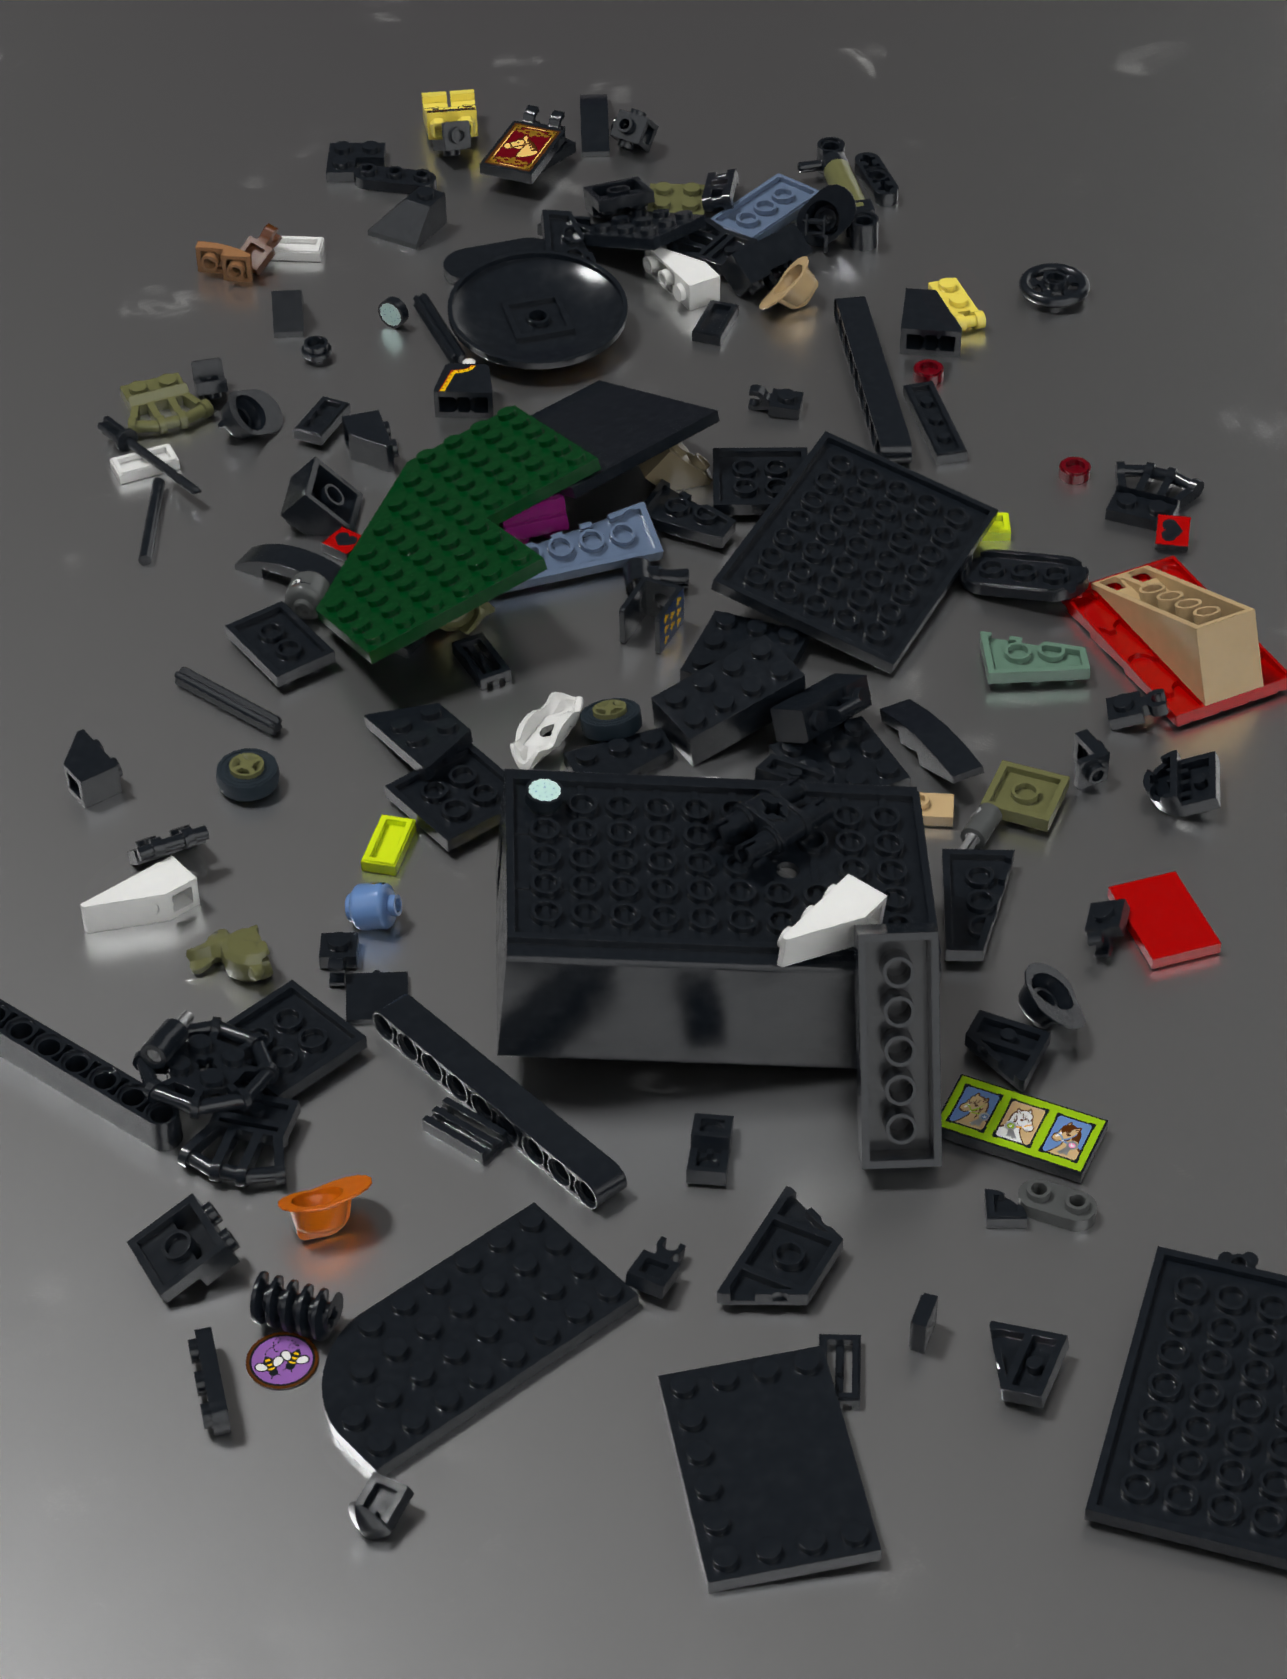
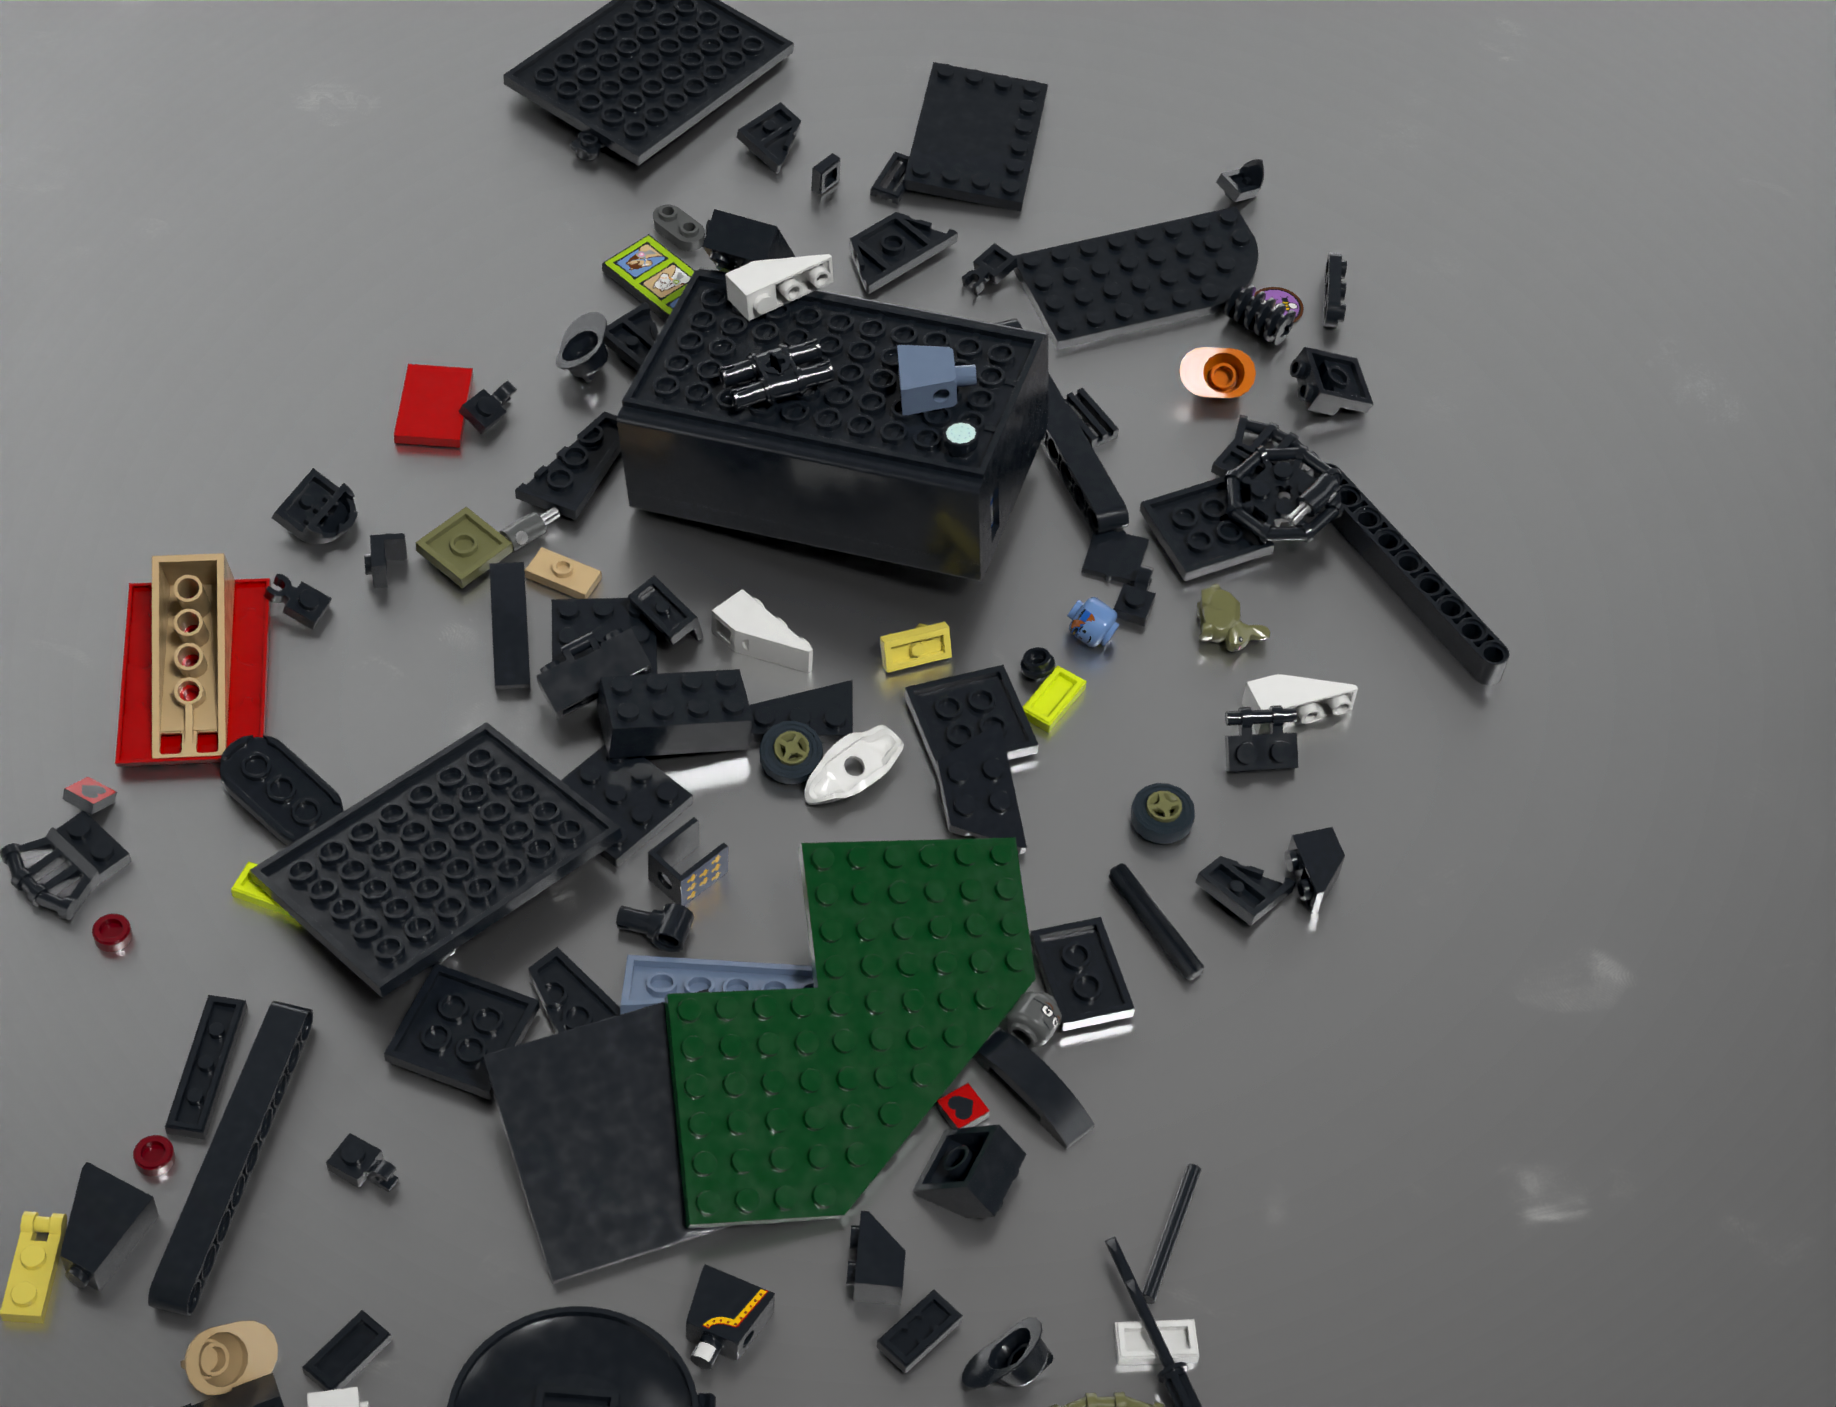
camera: 165 degrees left, 10 degrees up
sand green wing [979,631,1091,684] -> none
none -> sand blue torso [897,345,977,415]
none -> black plate [1020,647,1055,679]
none -> black wing [1195,856,1296,926]

